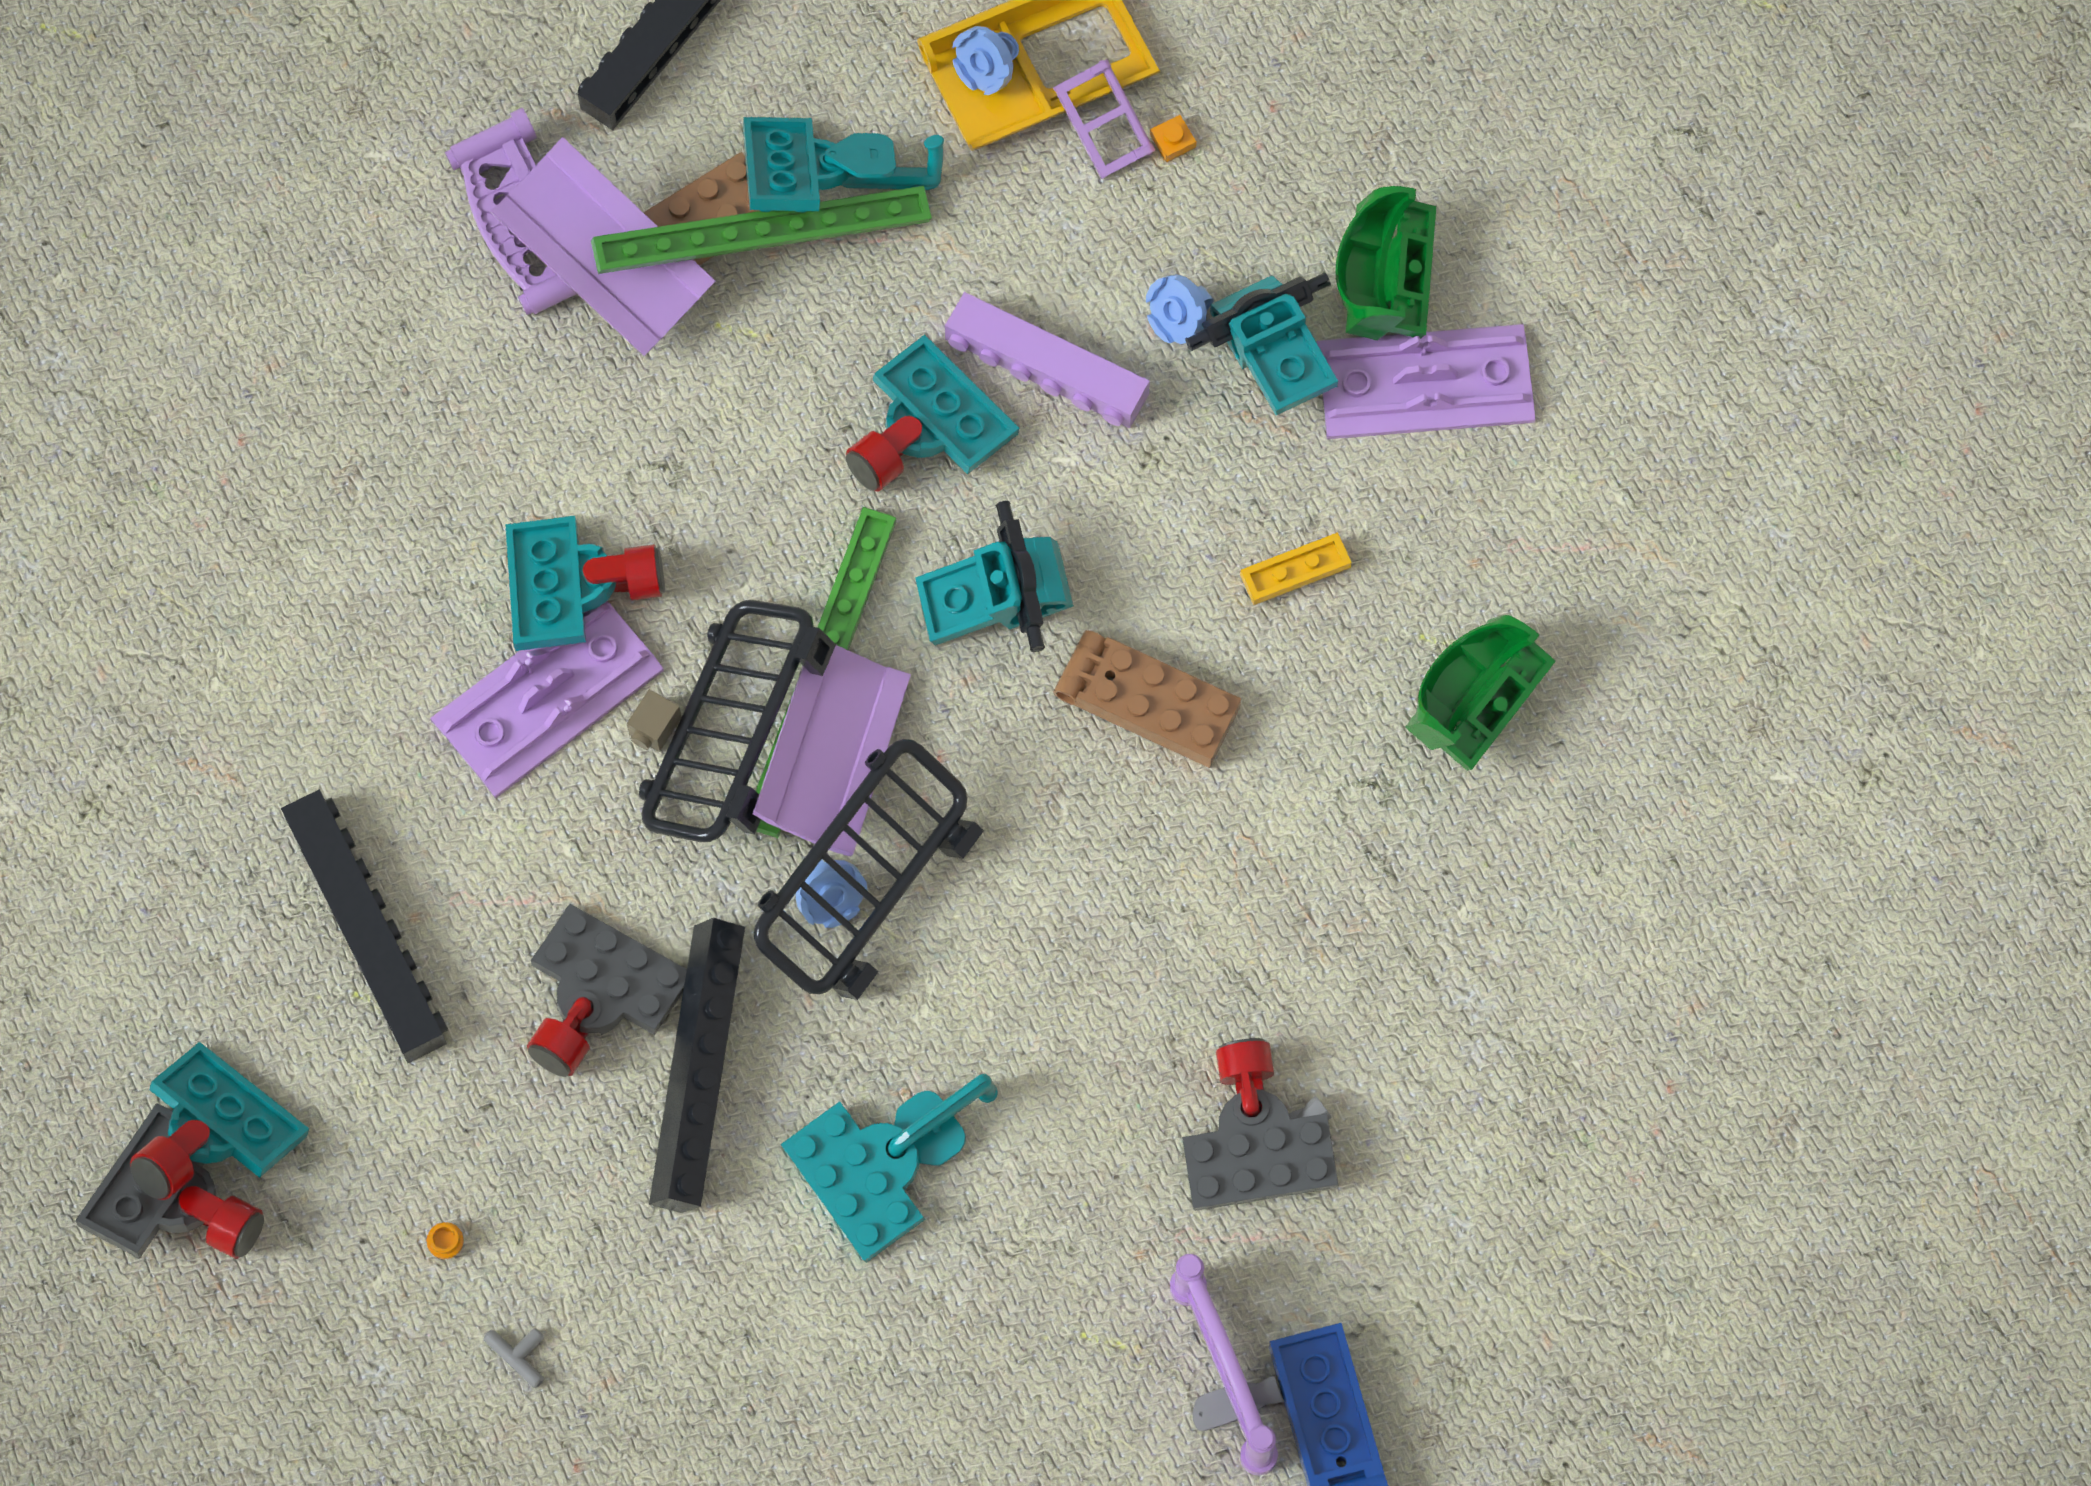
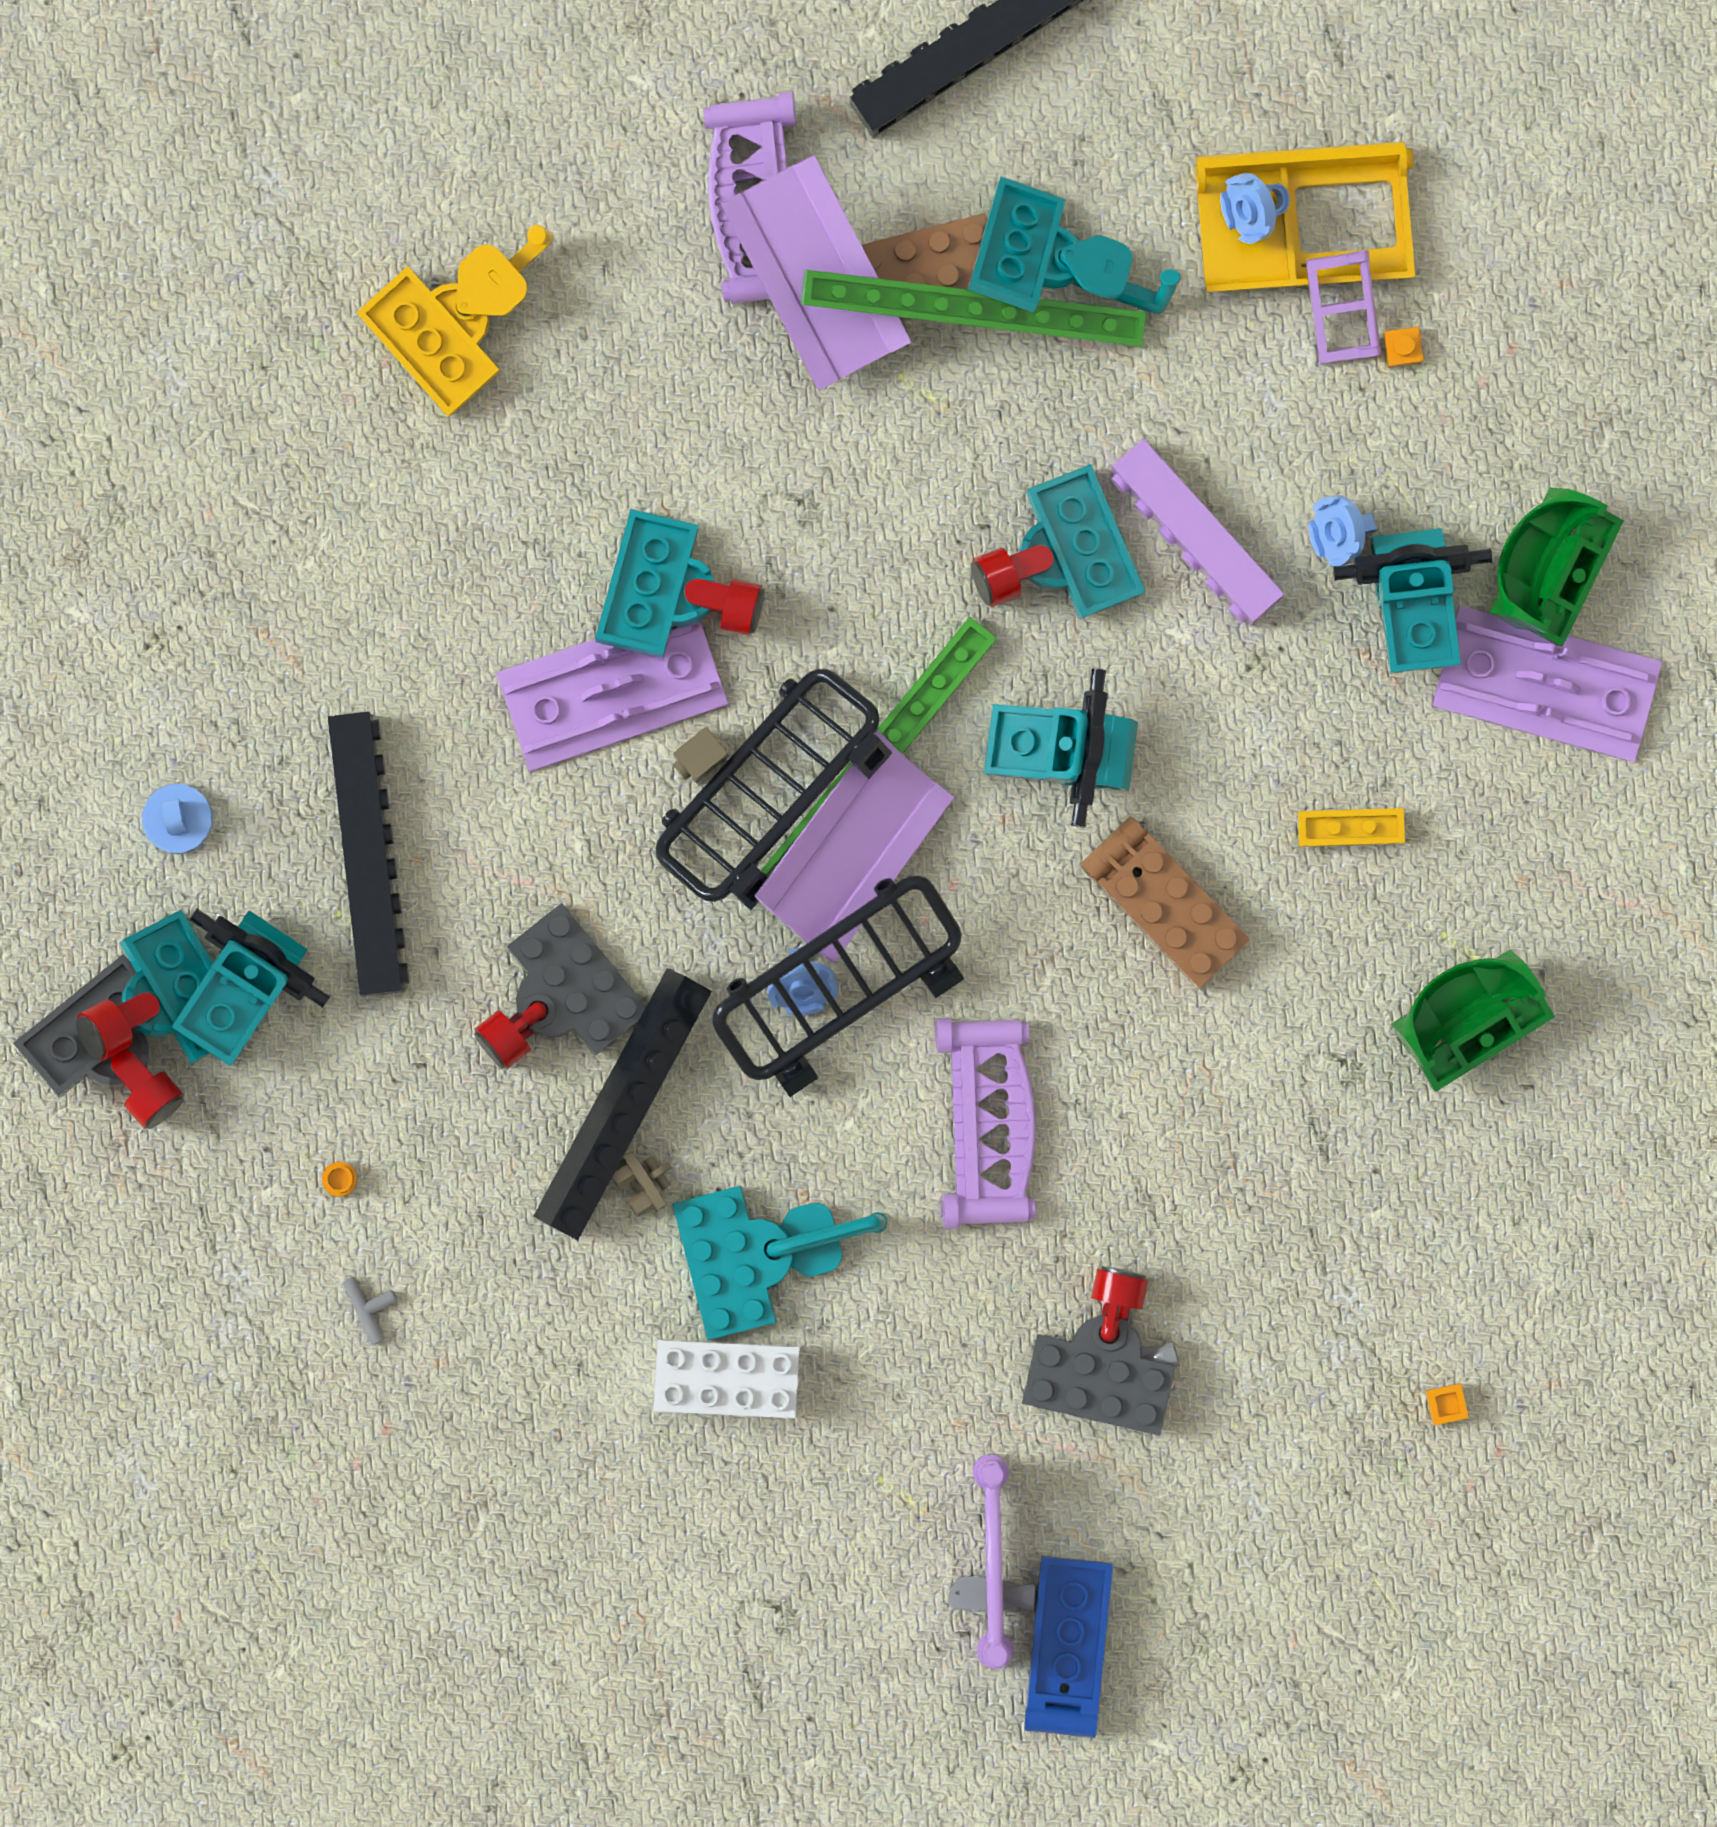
camera: 20 degrees right, 15 degrees up
none -> light blue tile [142,784,213,854]
none -> teal piece [171,908,330,1066]
none -> yellow plate [356,225,554,417]
none -> dark tan hips [611,1151,672,1217]
none -> white brick [654,1340,800,1419]
none -> lavender piece [935,1018,1036,1229]
none -> light orange plate [1425,1383,1469,1426]

